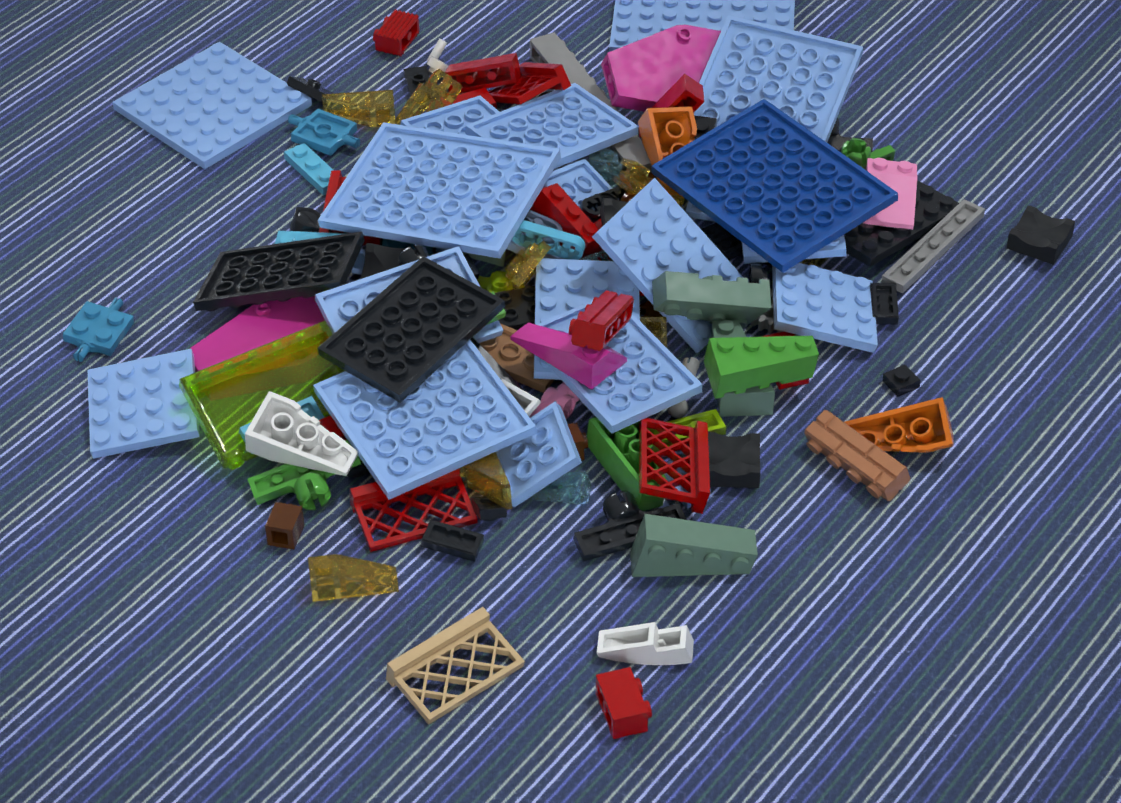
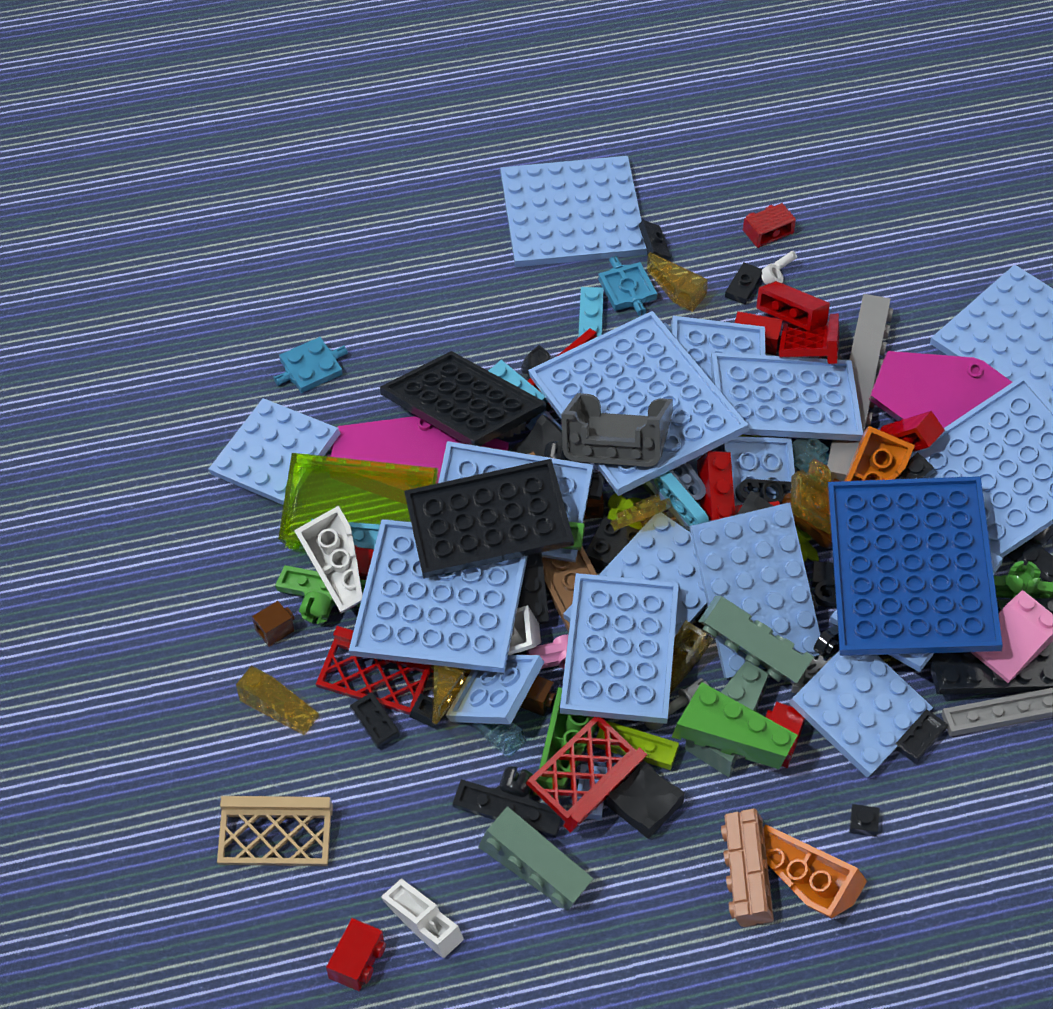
camera: 40 degrees right, 10 degrees up
clear yellow plate [394,69,462,125] -> none
dark pink wedge [510,323,627,390] -> none
red brick [569,290,634,351] -> none
none -> dark grey windscreen [561,393,673,467]

